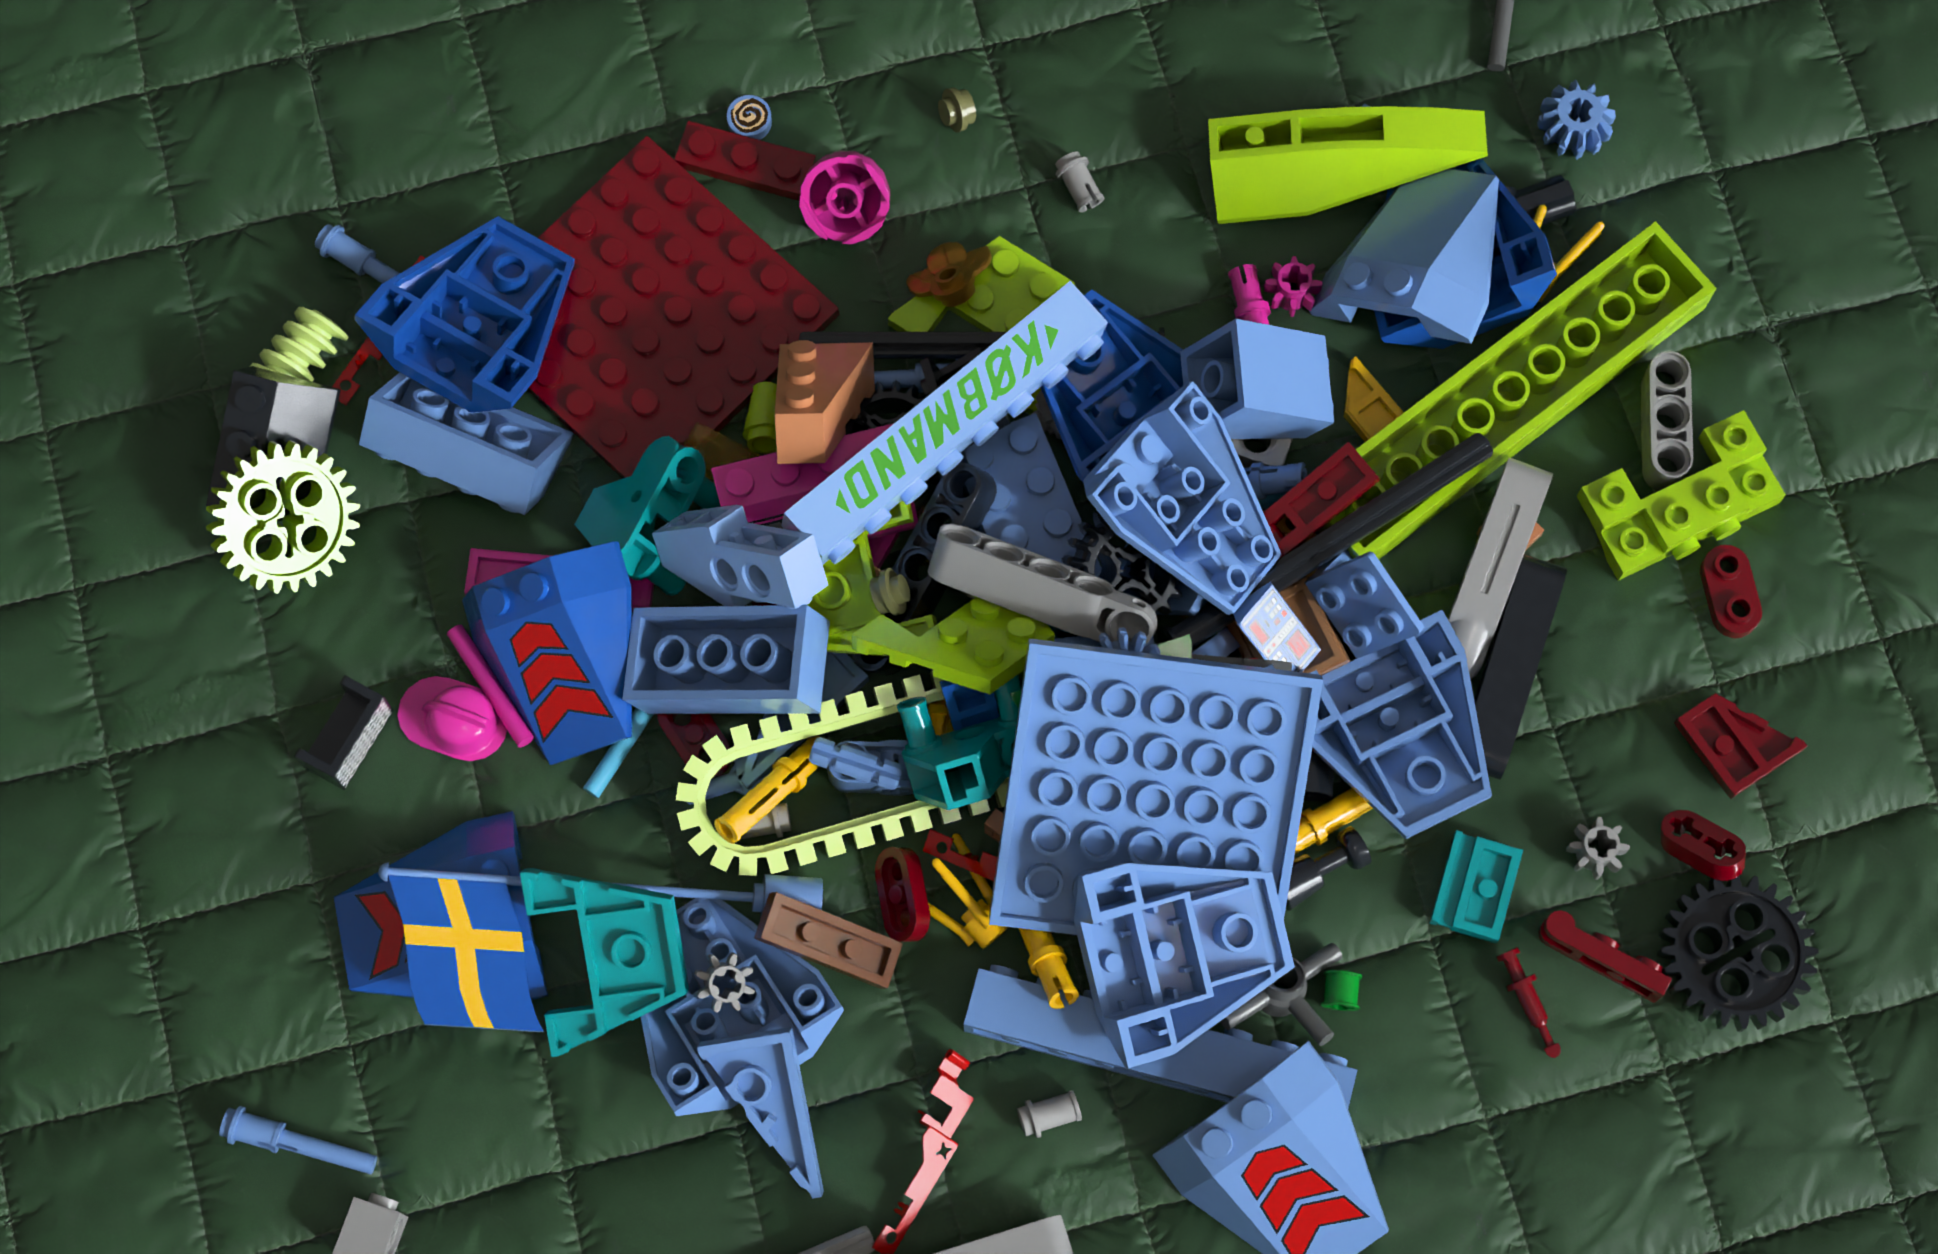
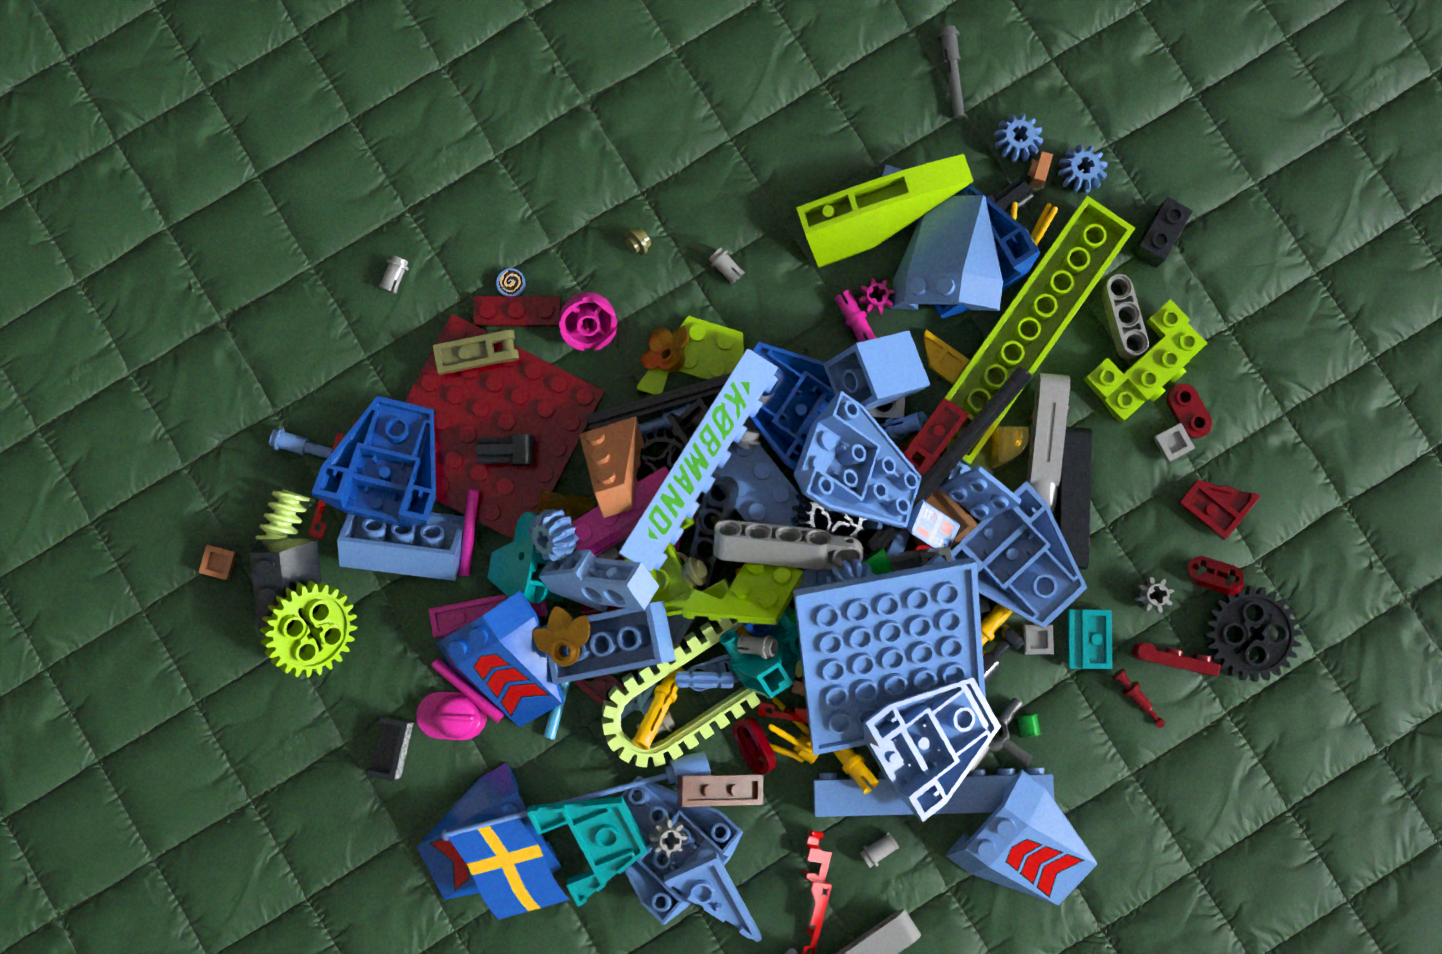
camera: 15 degrees left, 10 degrees up
lime cone [743,382,777,454] -> none
none -> nougat plate [198,545,238,581]
none -> light grey pin [379,255,409,294]
none -> olive plate [433,330,519,375]
none -> dark pink bar [459,488,479,576]
none -> black piece [476,434,535,466]
none -> medium blue gear [528,508,579,562]
none -> pearl gold plate [533,606,590,666]
none -> light grey plate [736,426,760,449]
none -> light grey pin [737,634,778,659]
none -> clear yellow brick [990,427,1029,468]
none -> light grey tile [1022,625,1054,655]
none -> nougat plate [1027,151,1053,189]
none -> medium blue gear [1058,144,1108,194]
none -> black brick [1132,197,1193,268]
none -> light grey plate [1153,423,1195,463]

